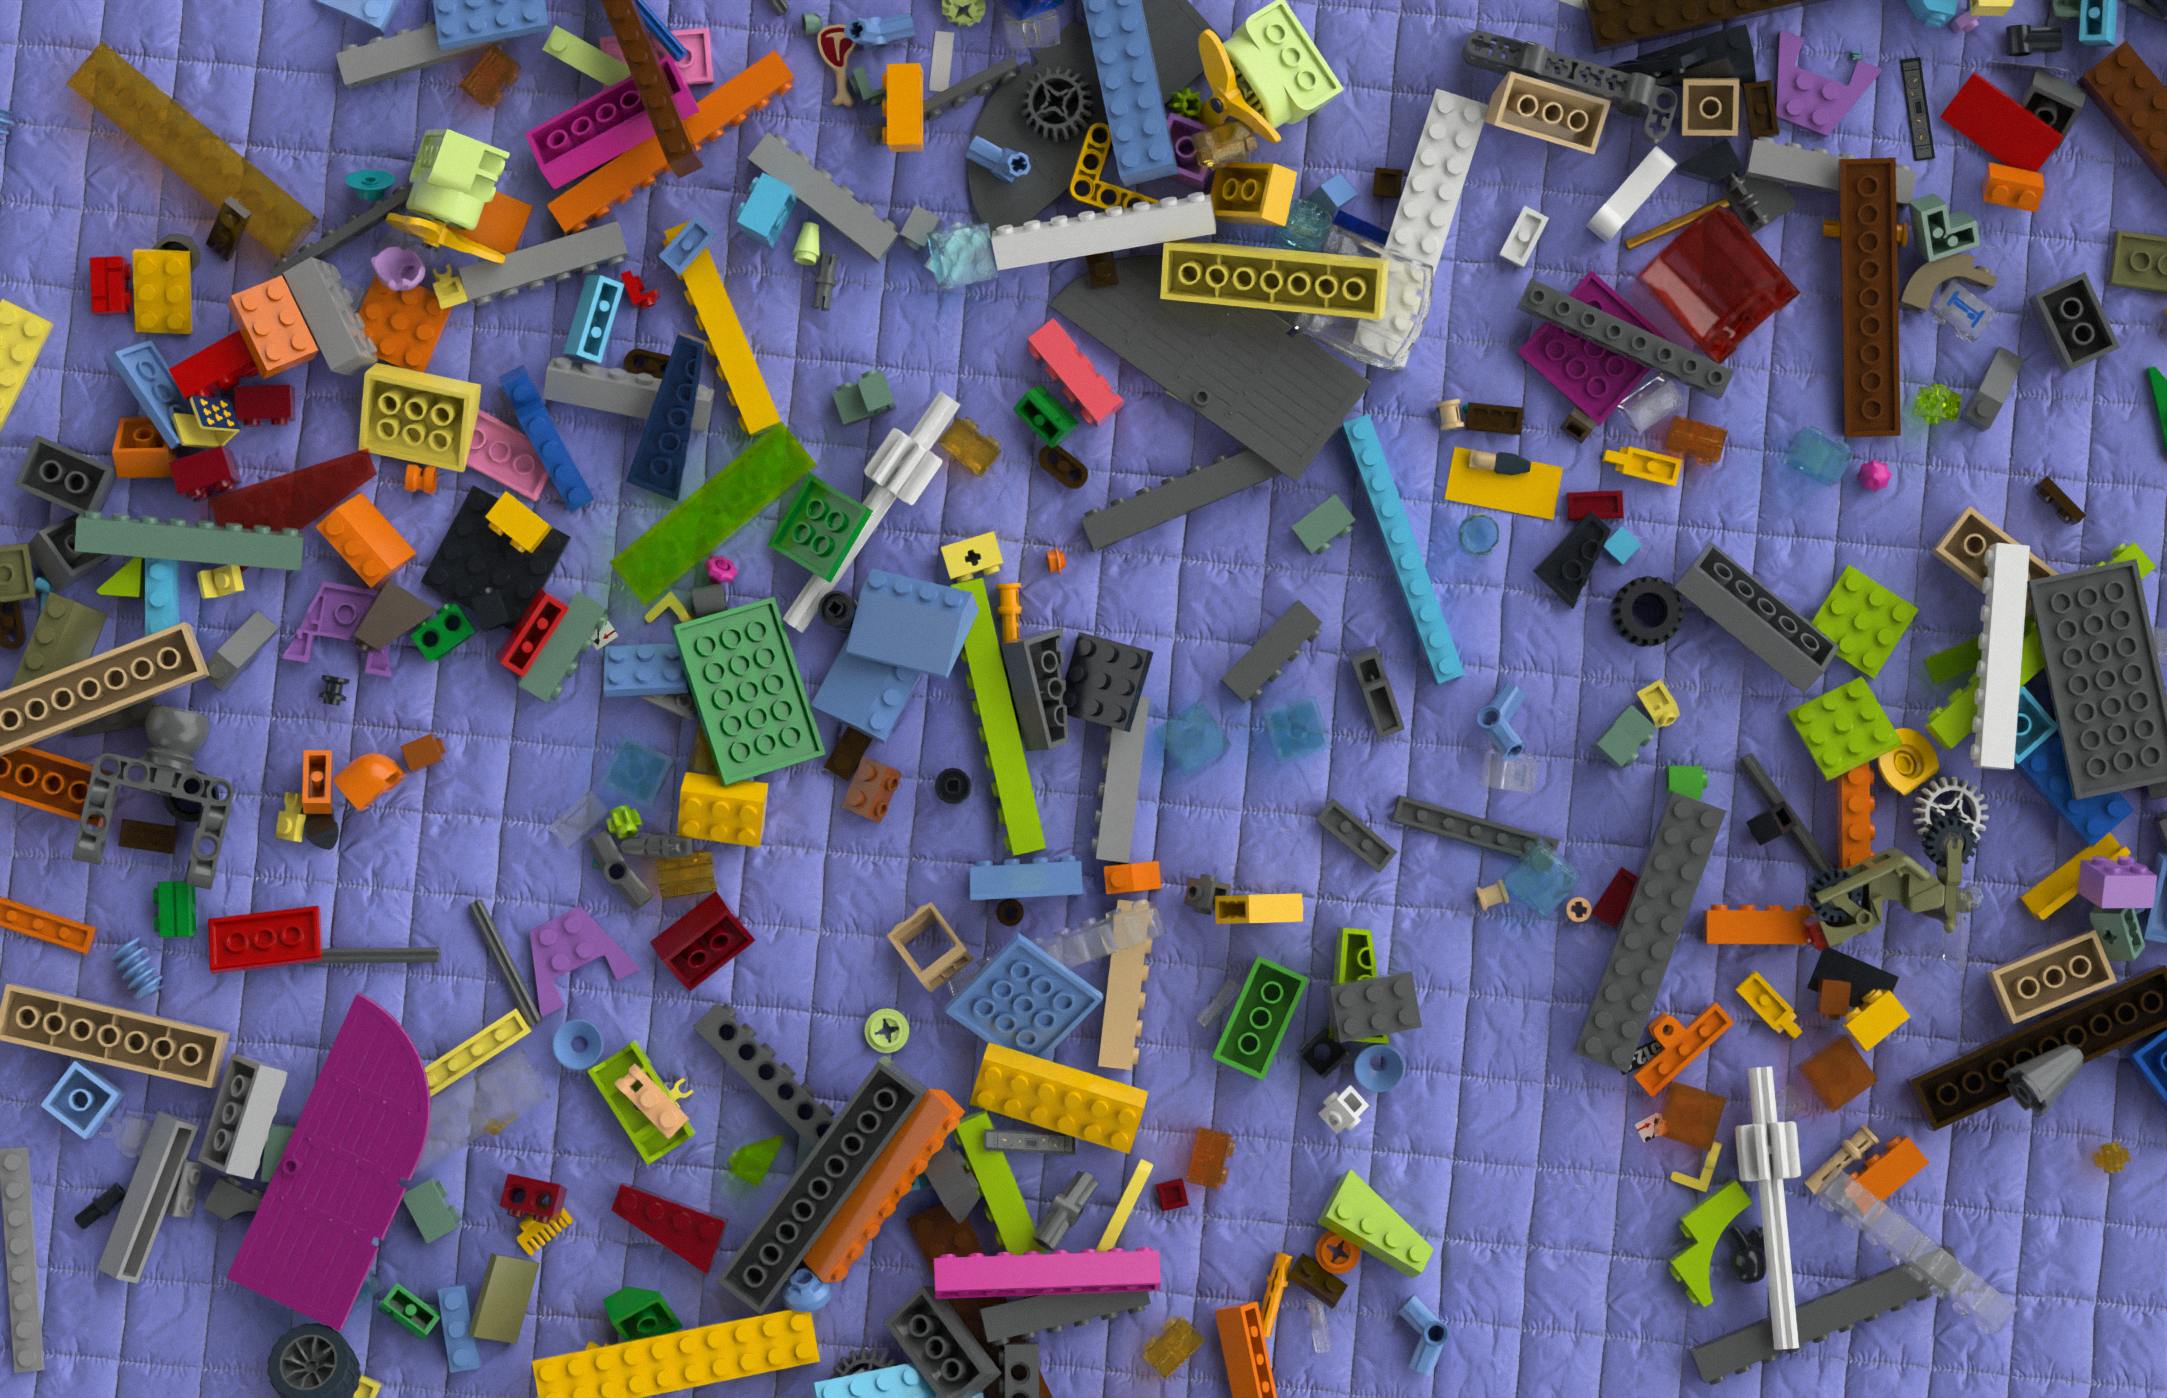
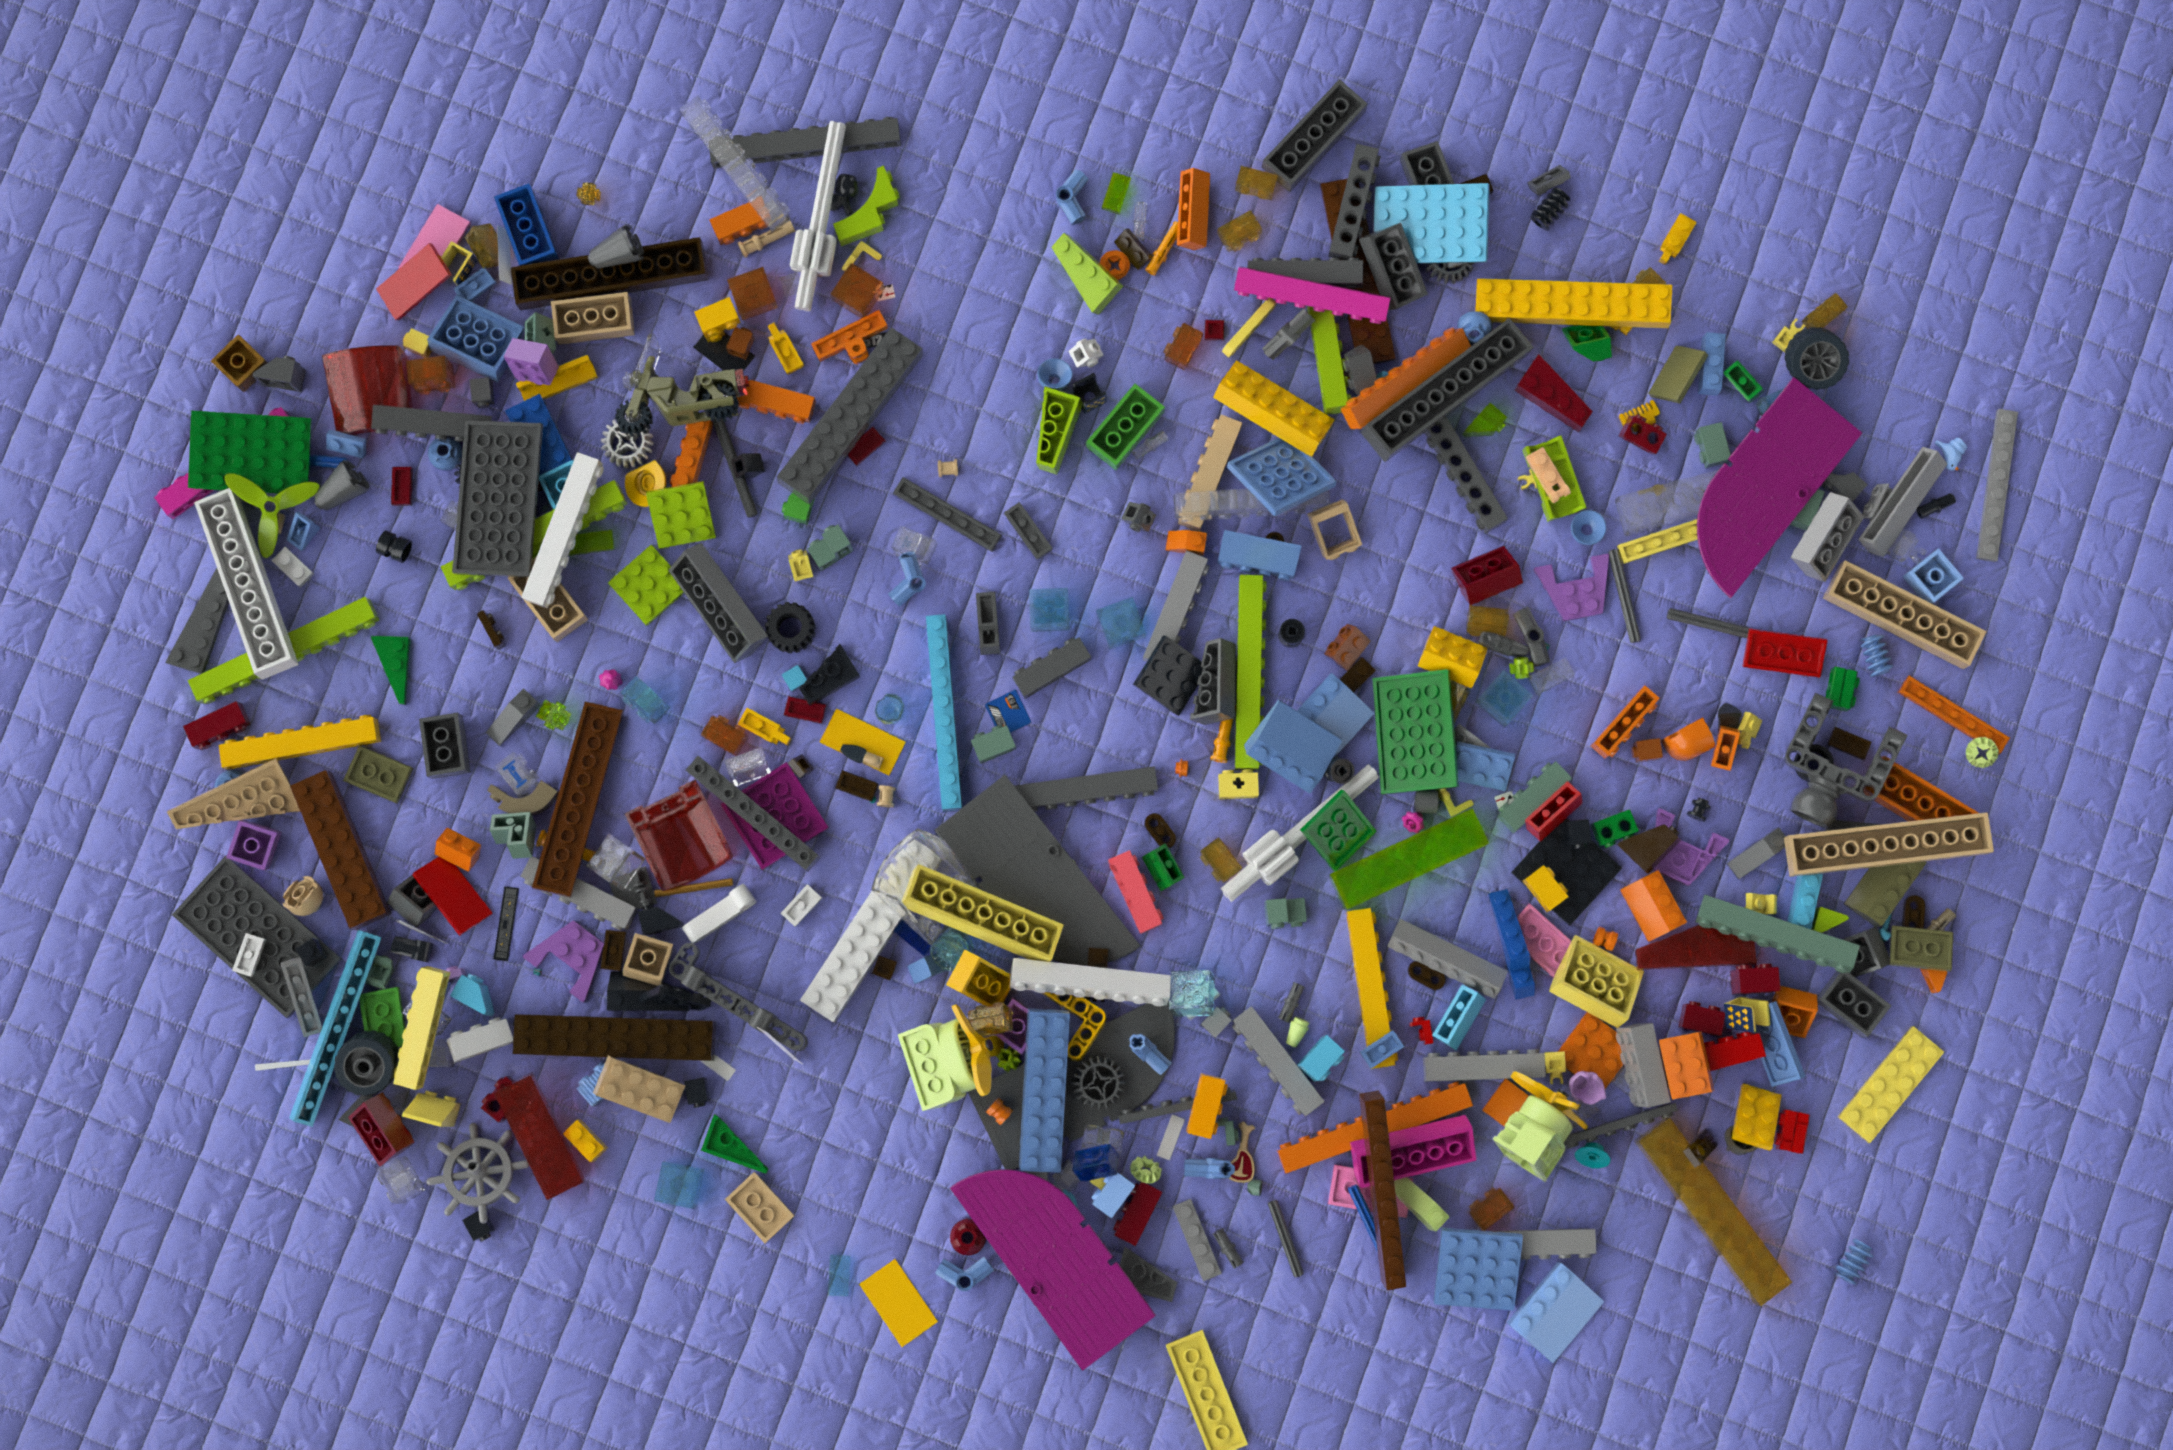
camera: 165 degrees left, 5 degrees down
dark blue wing [626,331,706,501] -> none
yellowish green gear [865,1008,909,1053] -> none
sticker [984,1129,1075,1155] -> none
yellow brick [1215,893,1303,924] -> none
dark grey brick [1324,971,1422,1043] -> none
tan slope [1484,71,1611,154] -> none
clear light blue brick [1502,836,1582,919] -> none
light nougat bush [1565,897,1592,922] -> none
none -> clear brick [586,834,646,891]
none -> blue sticker [985,690,1031,733]
none -> orange wheel [986,1097,1013,1125]
none -> clear neon green plate [1101,172,1131,215]
none -> orange brick [1590,686,1660,759]
none -> light blue animal [1935,437,1967,471]

